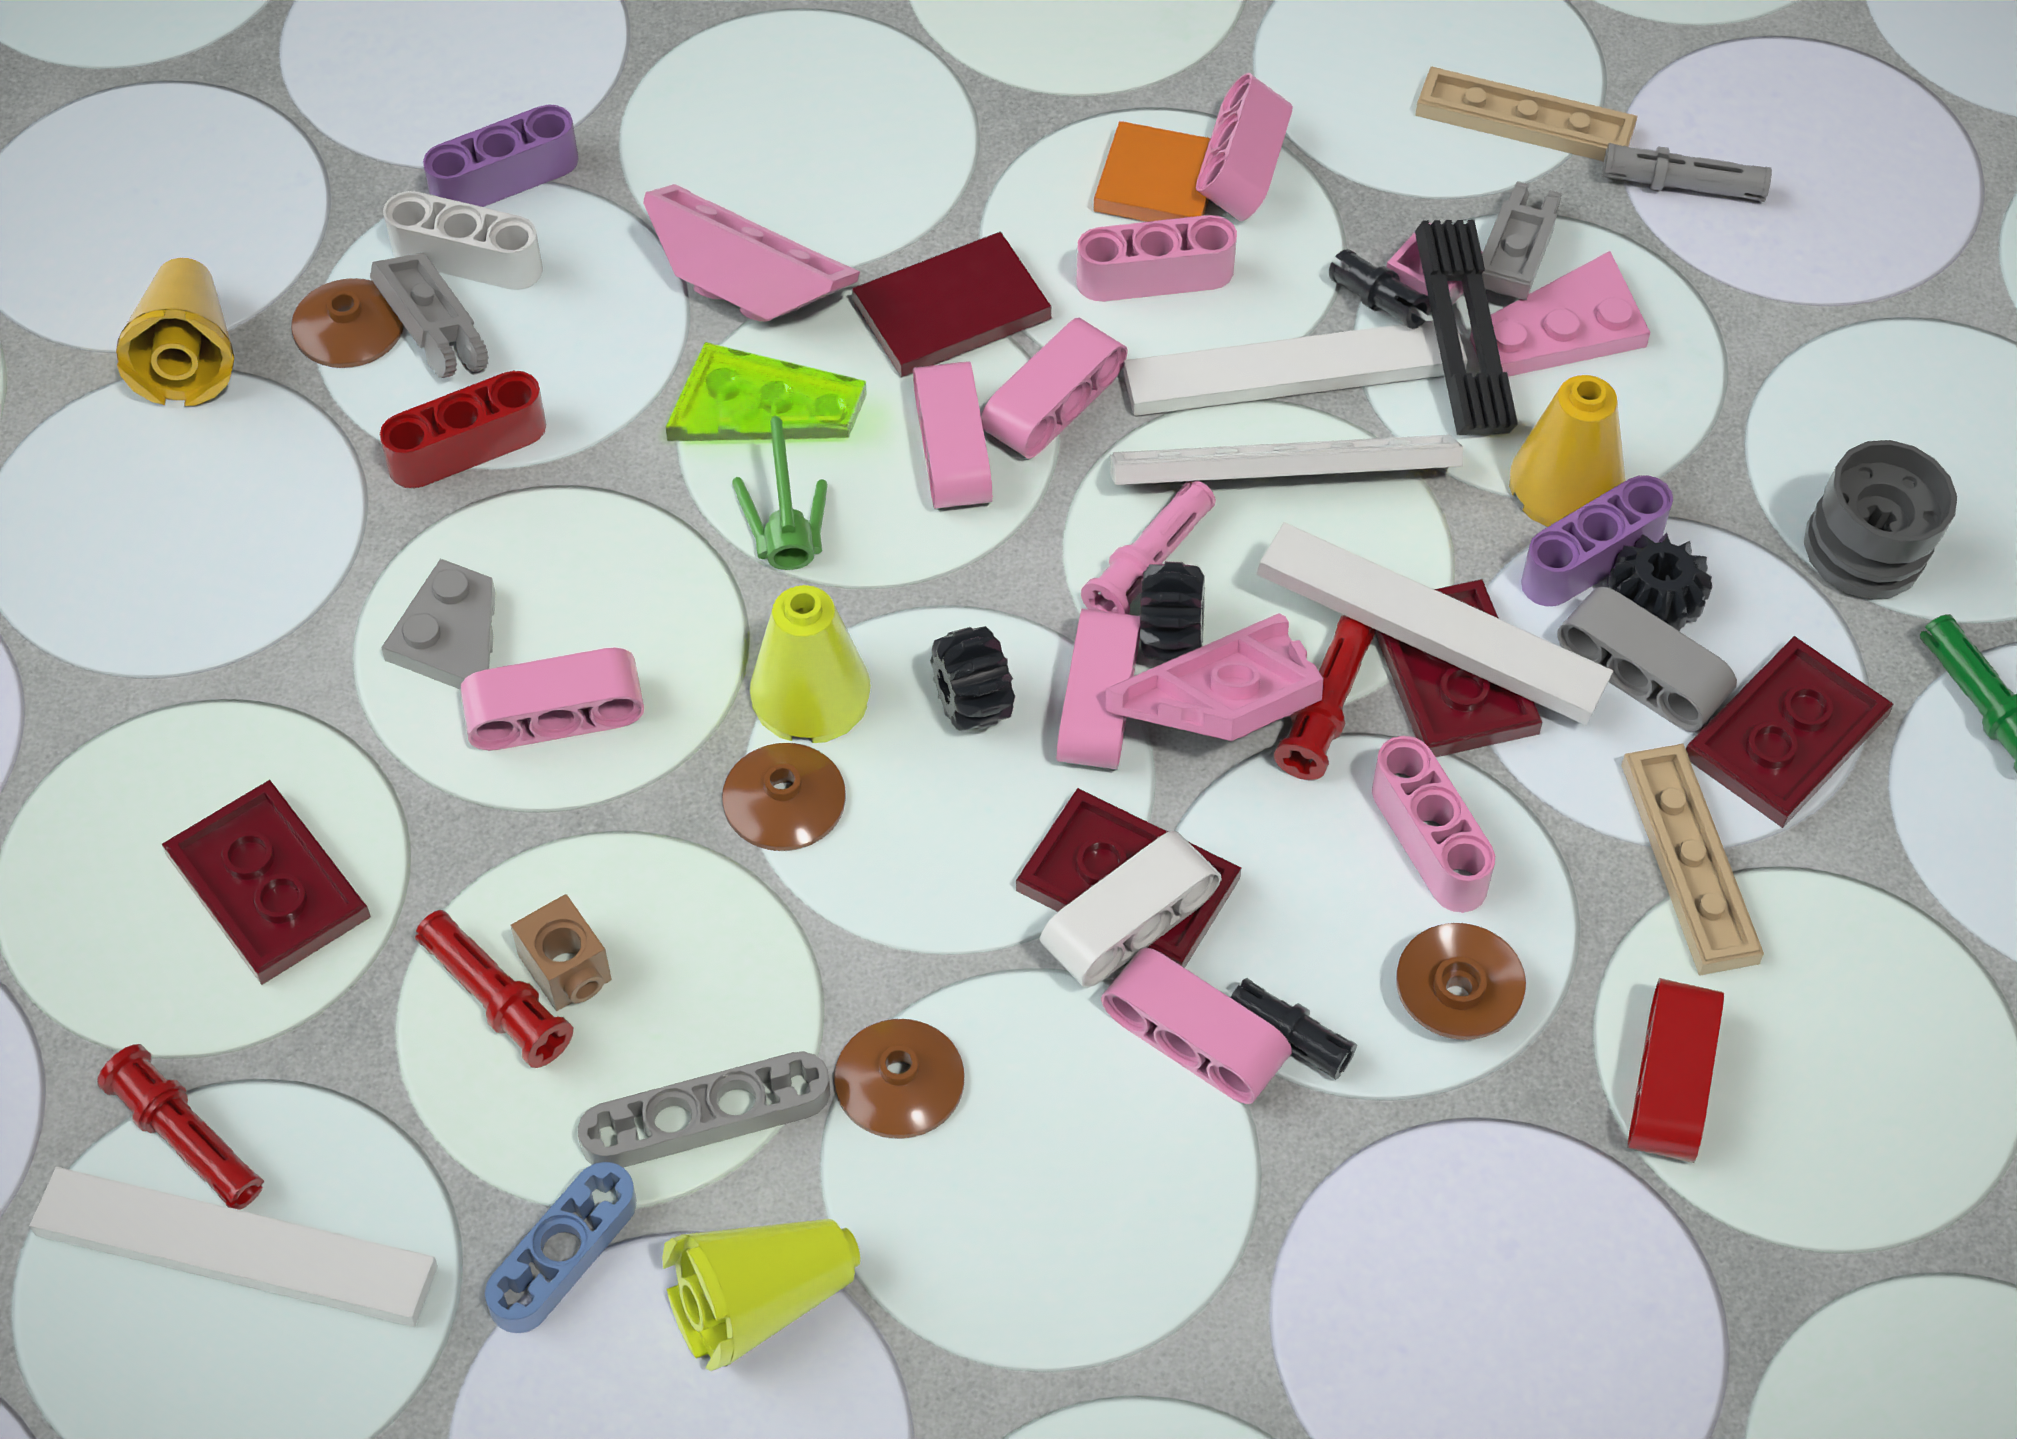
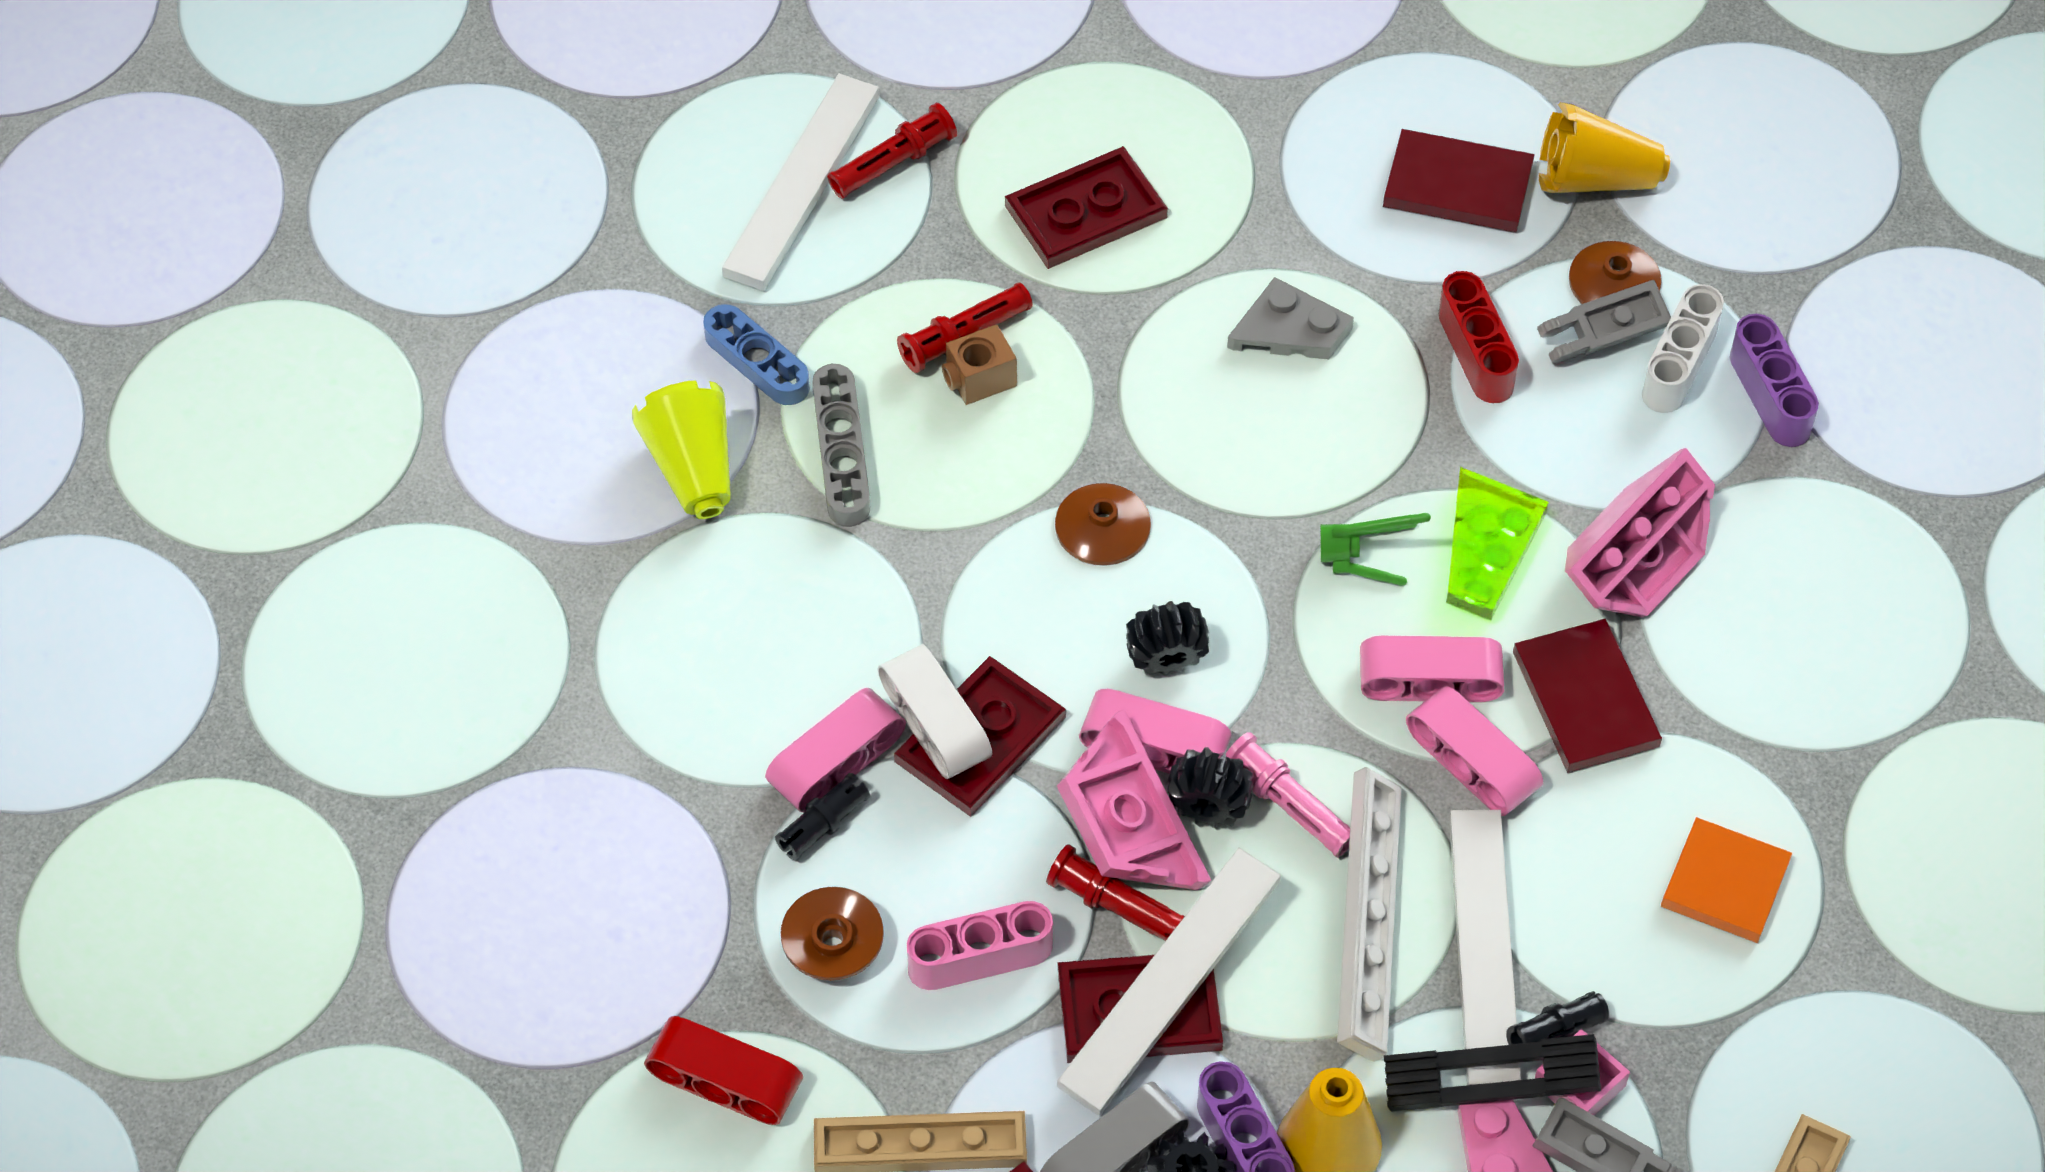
camera: 100 degrees right, 0 degrees up
bright pink beam [461,647,644,751] -> none
neon yellow cone [750,585,871,743] -> none
dark orange dish [835,1019,965,1139] -> none
bright pink beam [1076,215,1237,302] -> none
bright pink beam [1196,73,1293,221] -> none
none -> dark red tile [1383,129,1535,233]

